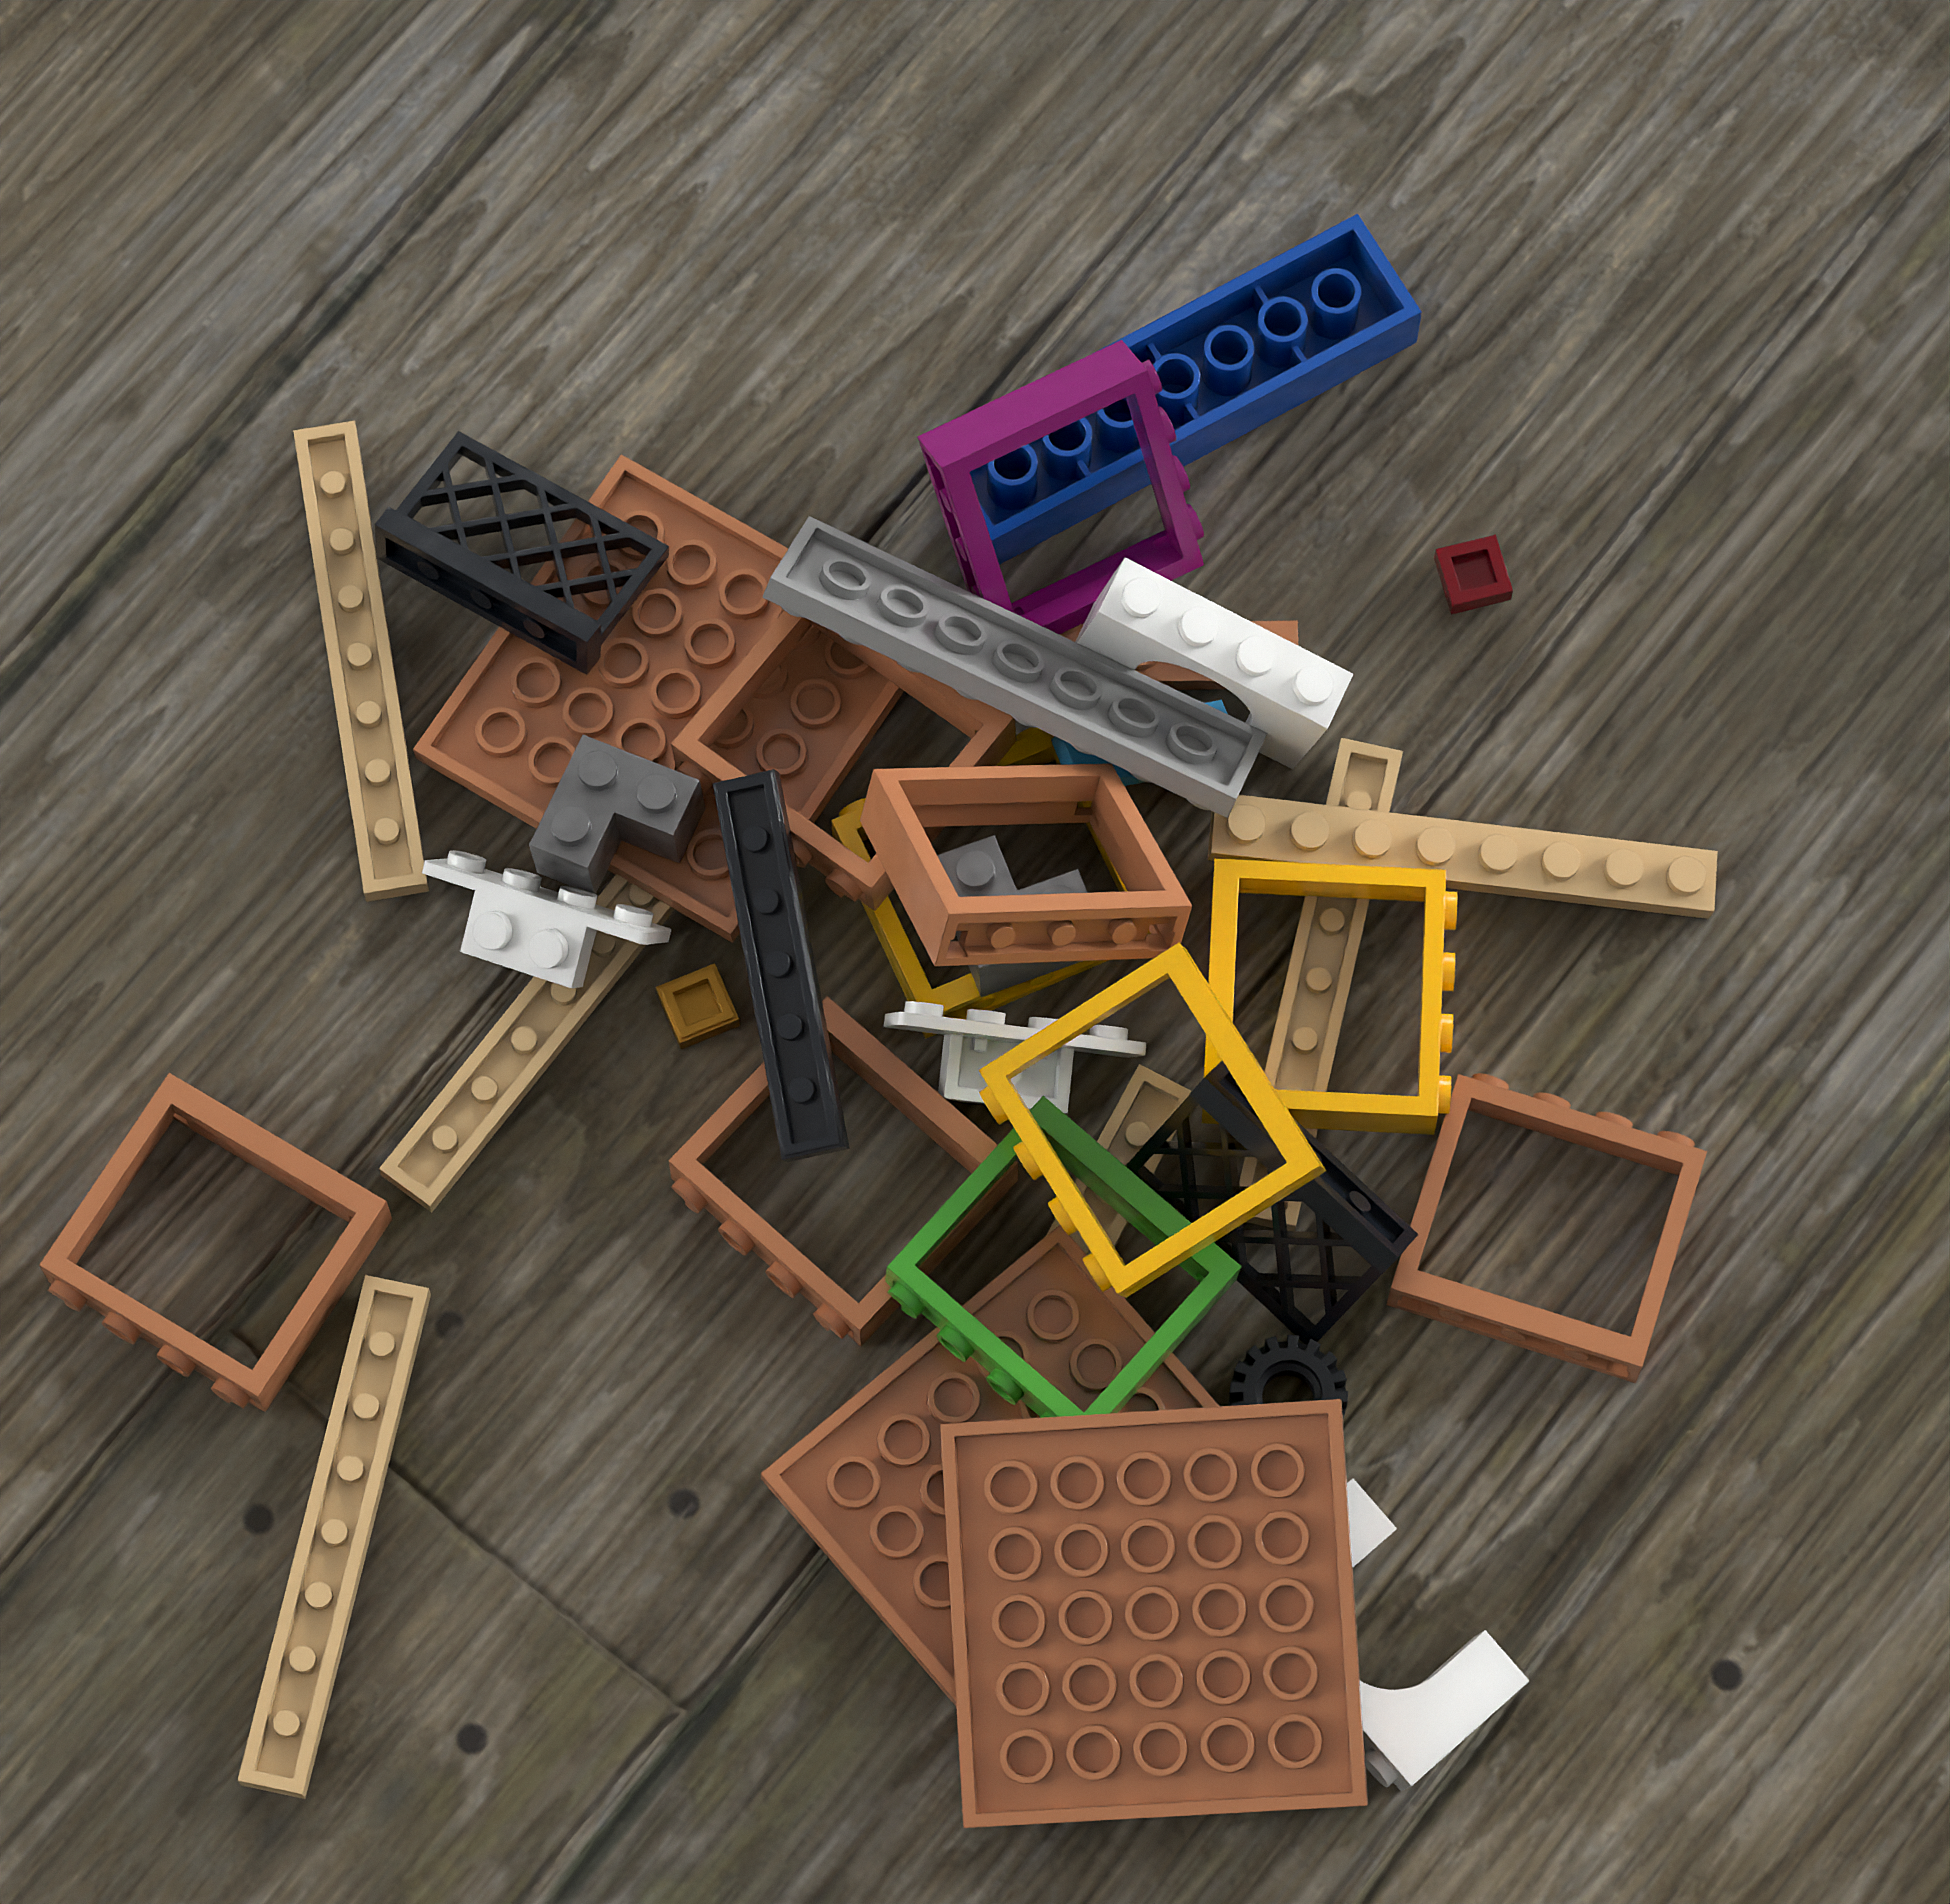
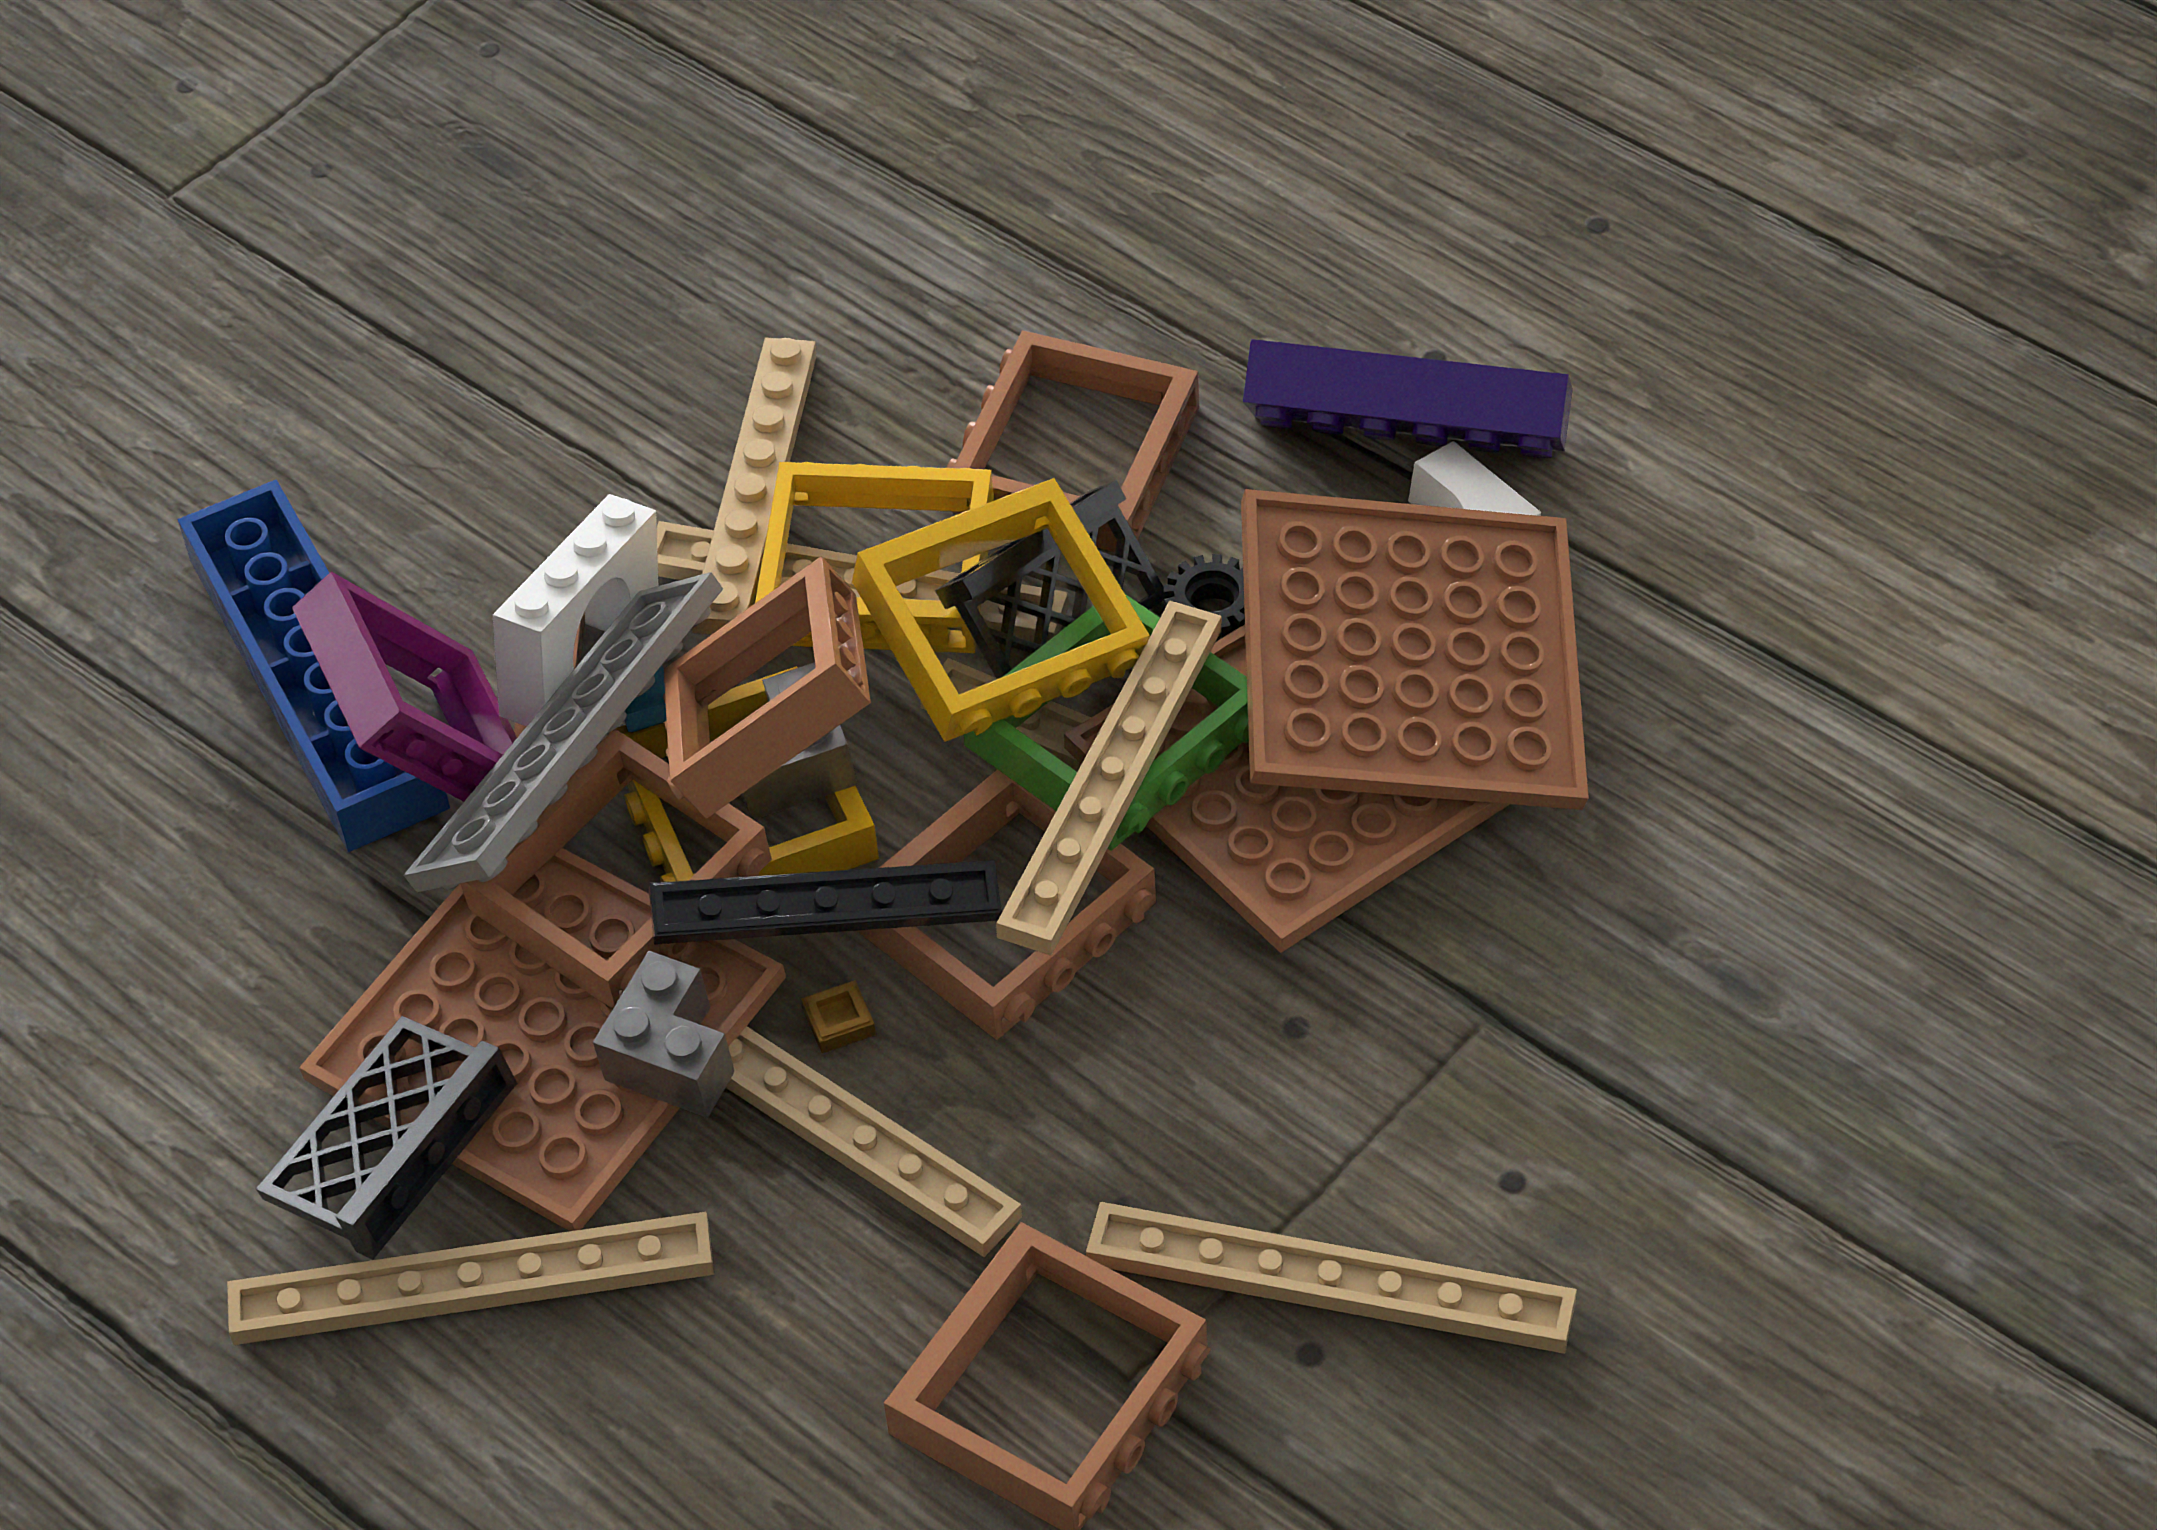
camera: 85 degrees left, 20 degrees down
white bracket [422,850,671,989] -> none
white bracket [884,1001,1146,1113] -> none
dark red plate [1434,534,1513,615] -> none
none -> tan plate [996,601,1222,955]
none -> dark purple brick [1243,339,1573,458]

